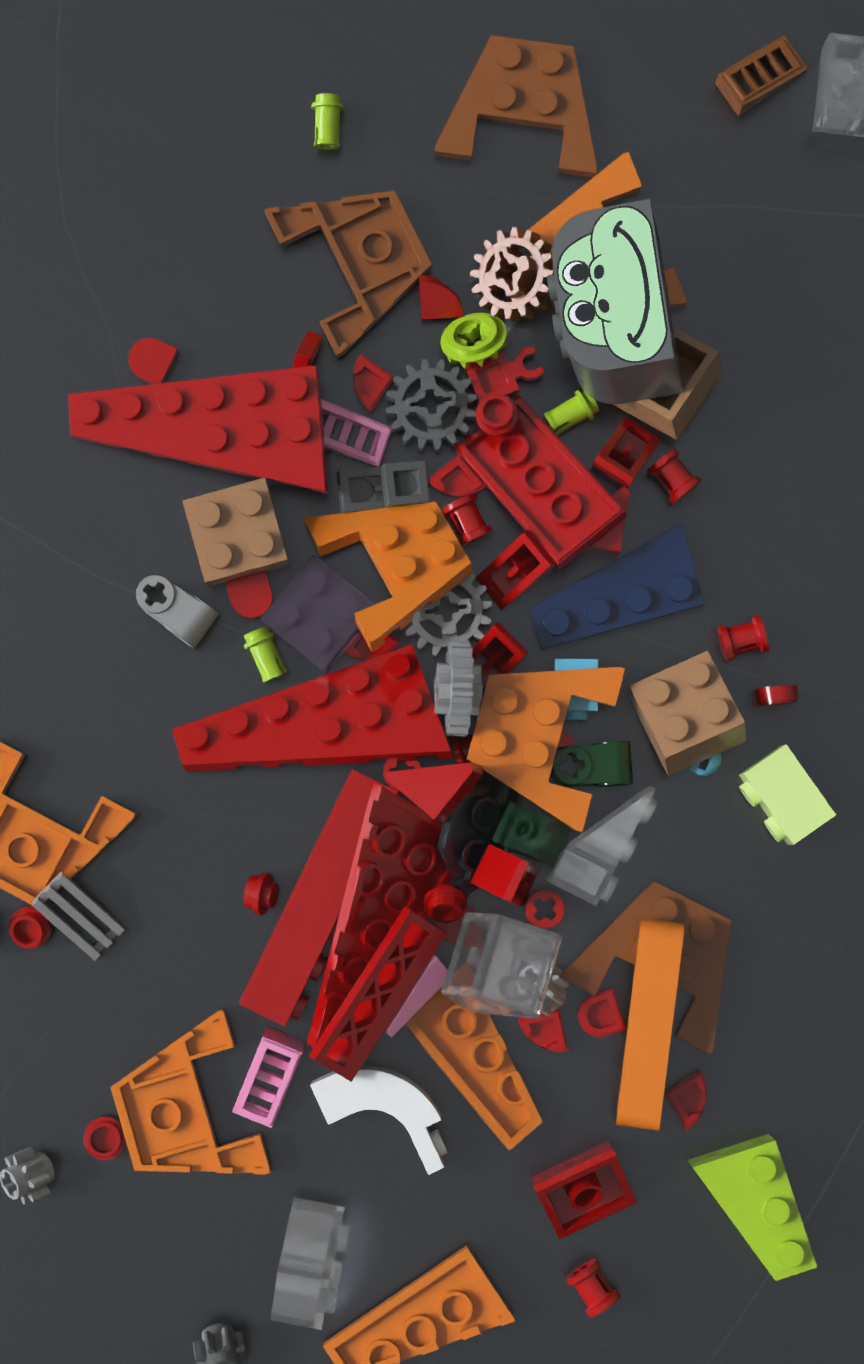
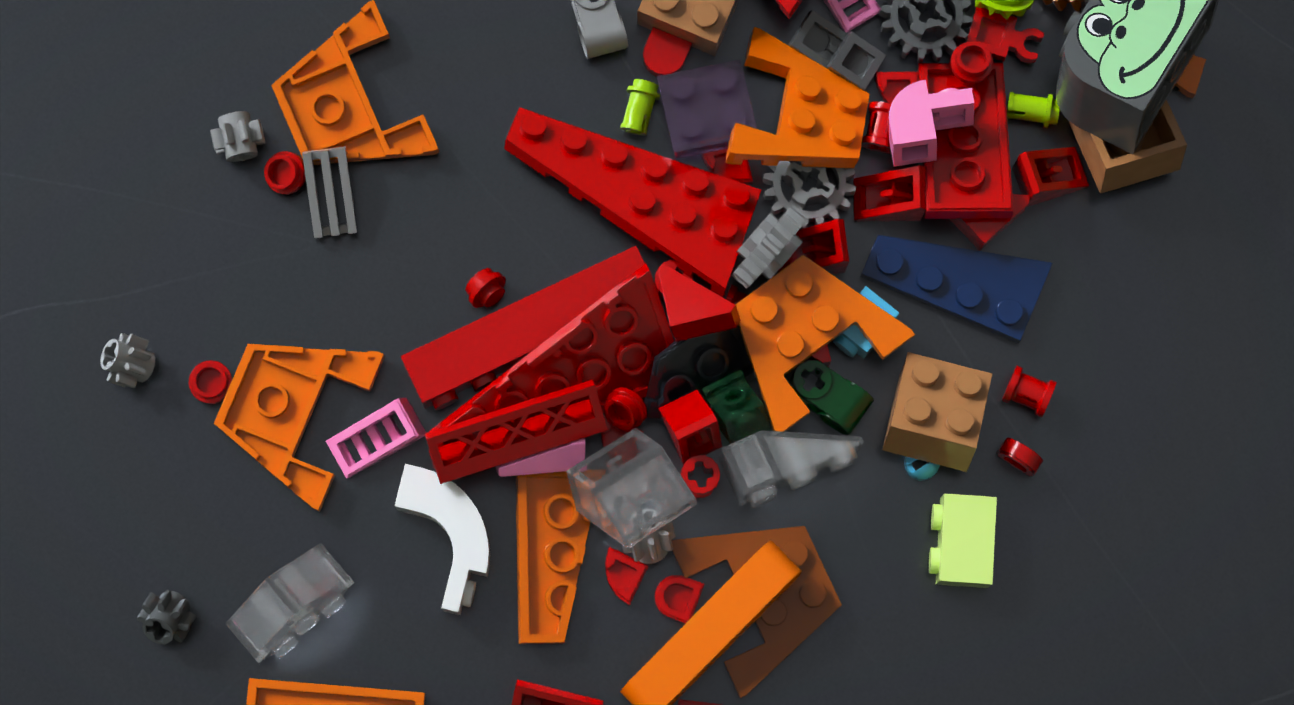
camera: 30 degrees right, 5 degrees down
red bush [647,448,702,505] -> none
none -> bright pink brick [889,80,974,167]

